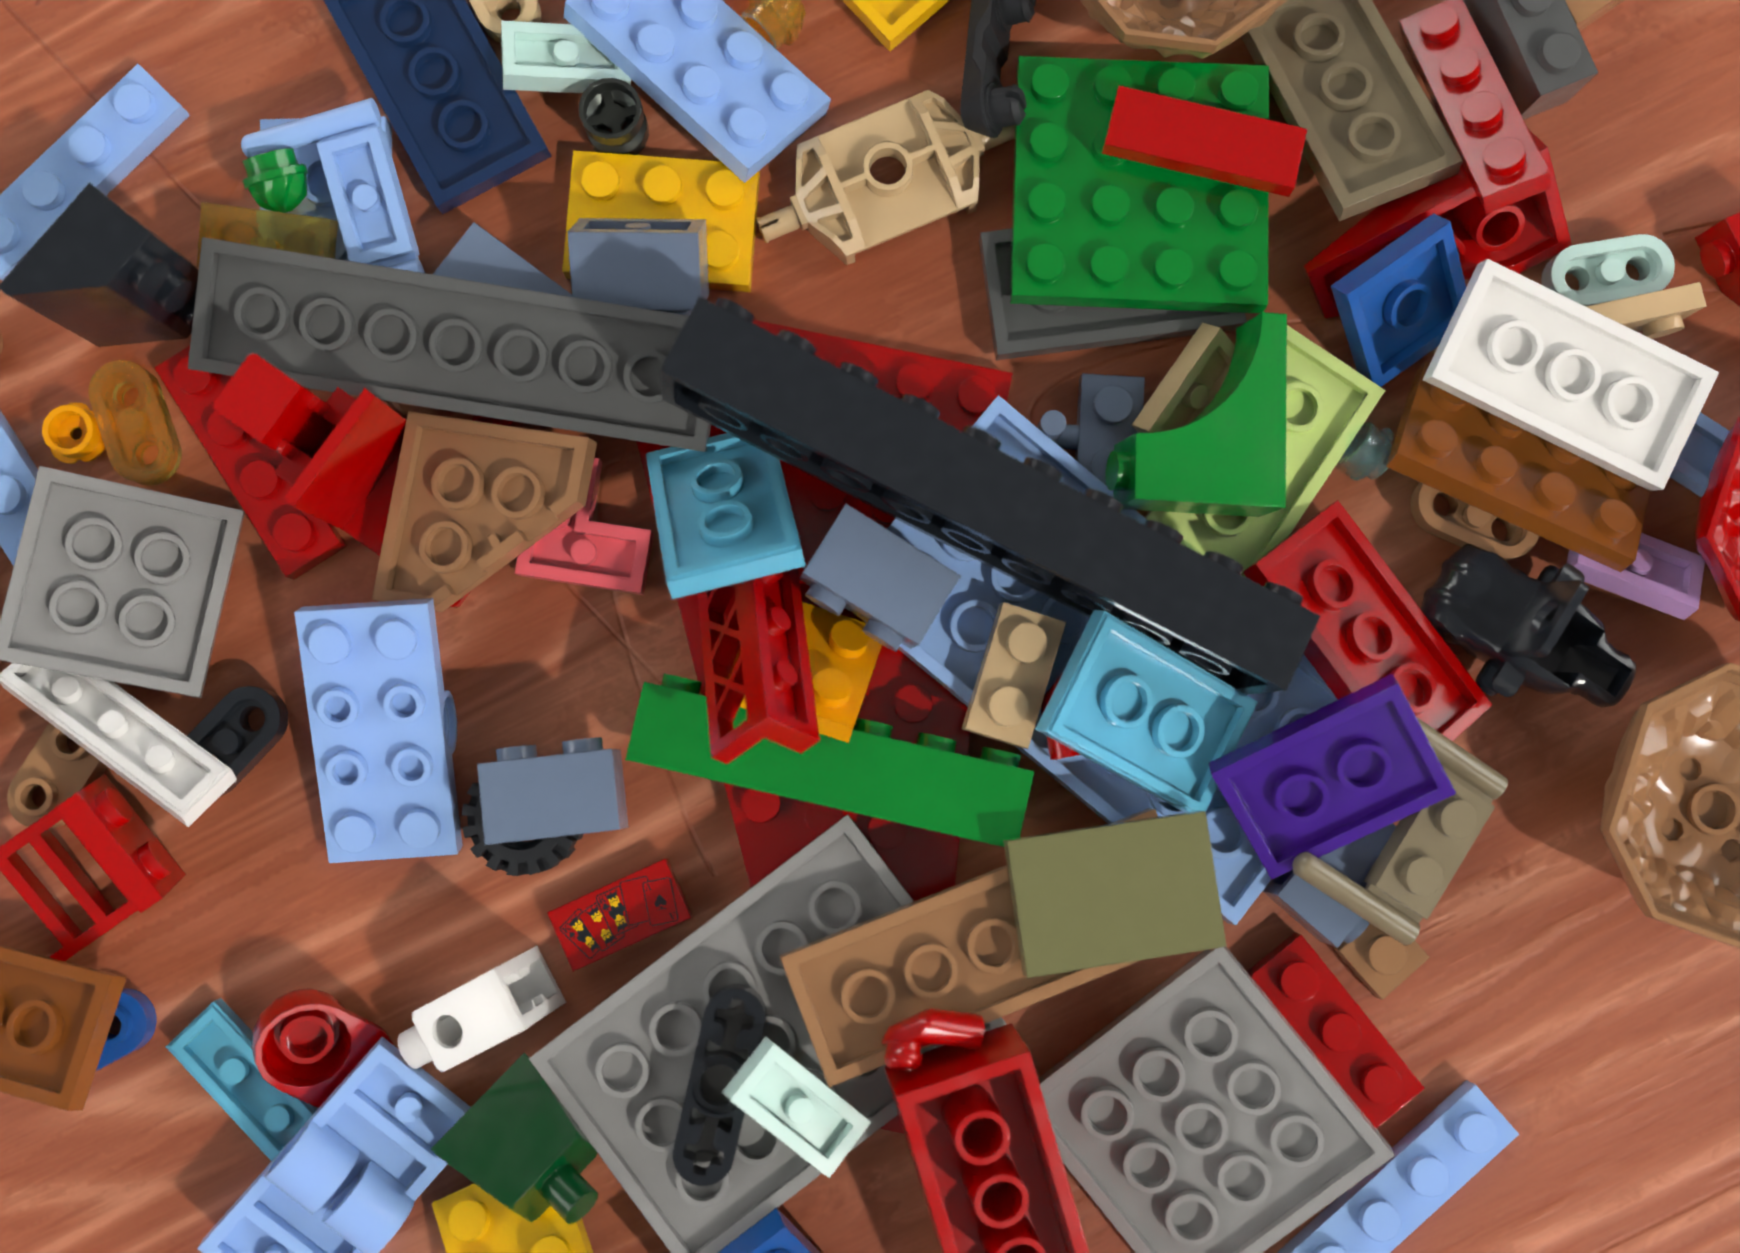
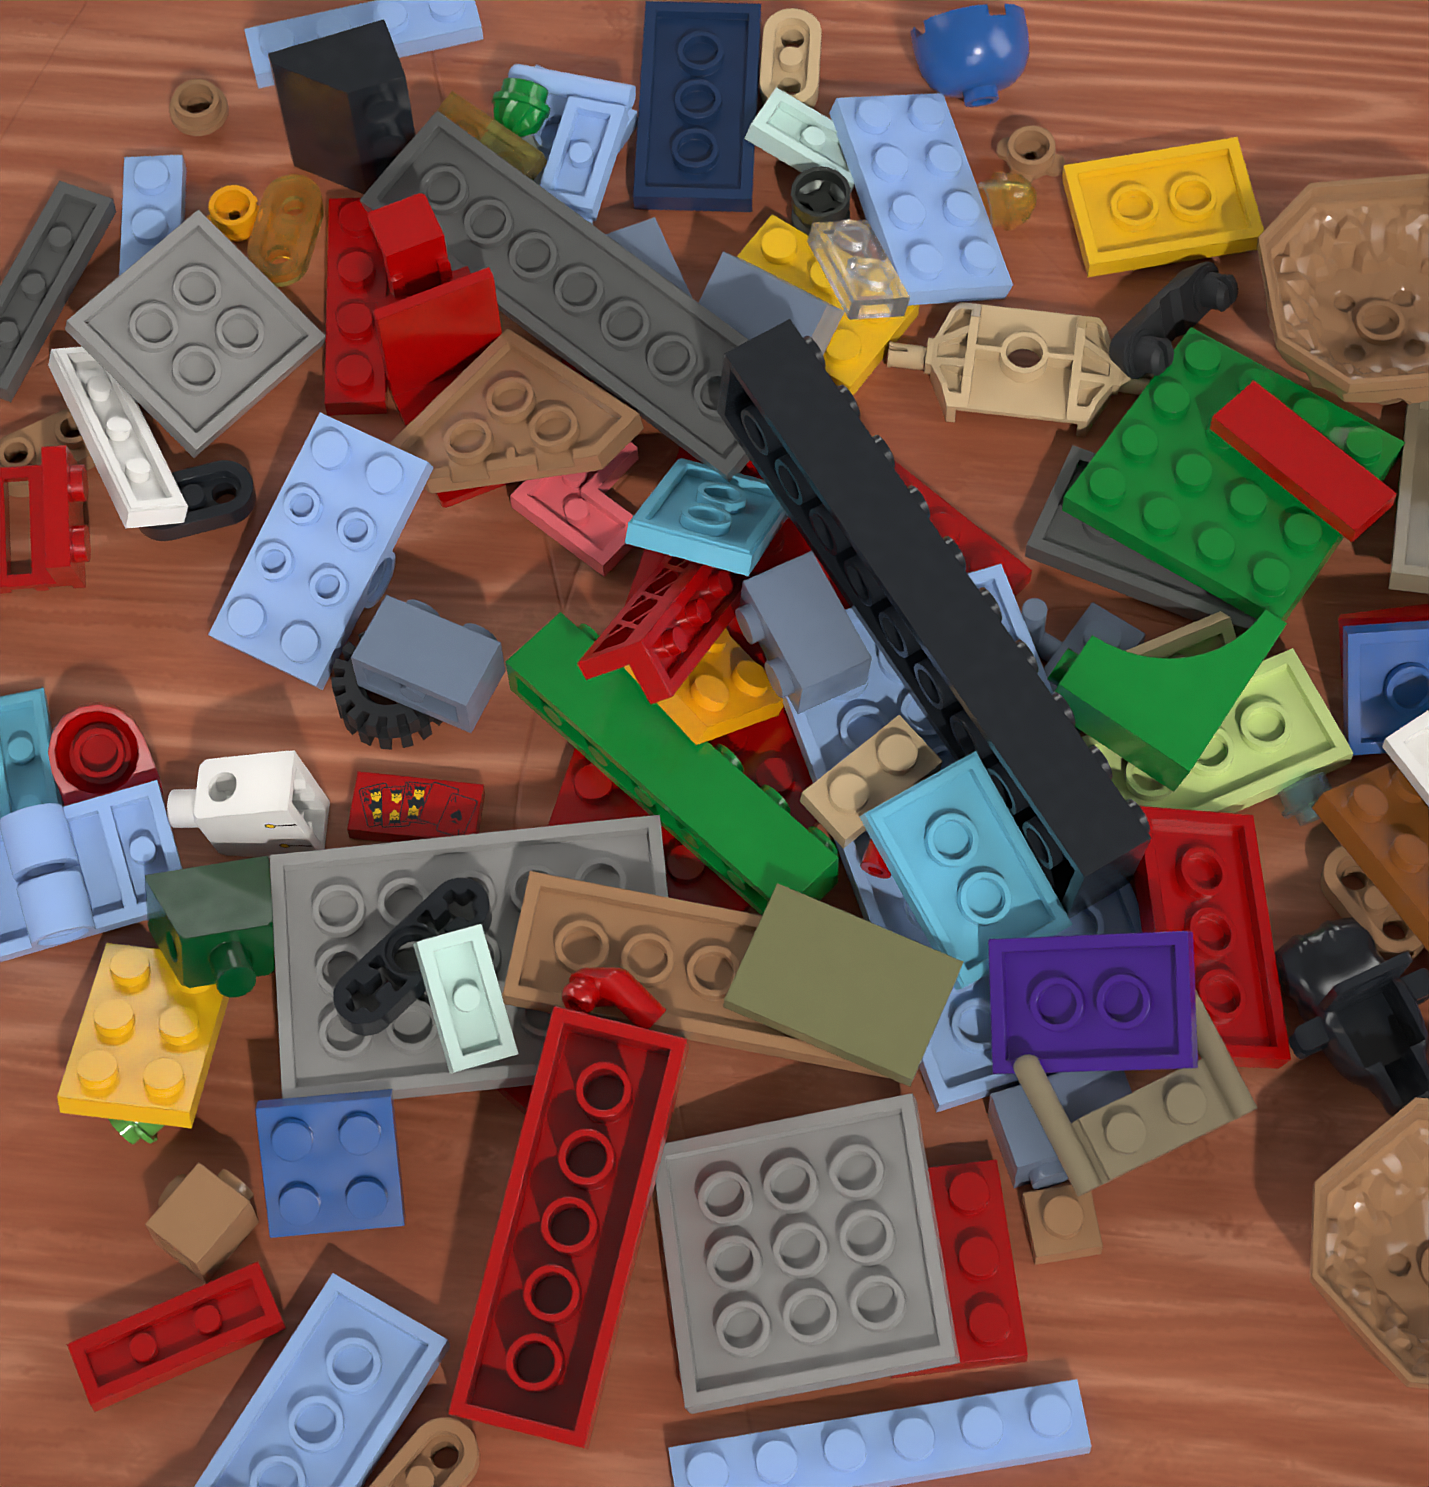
camera: 40 degrees right, 20 degrees down
none -> clear plate [807,219,910,320]

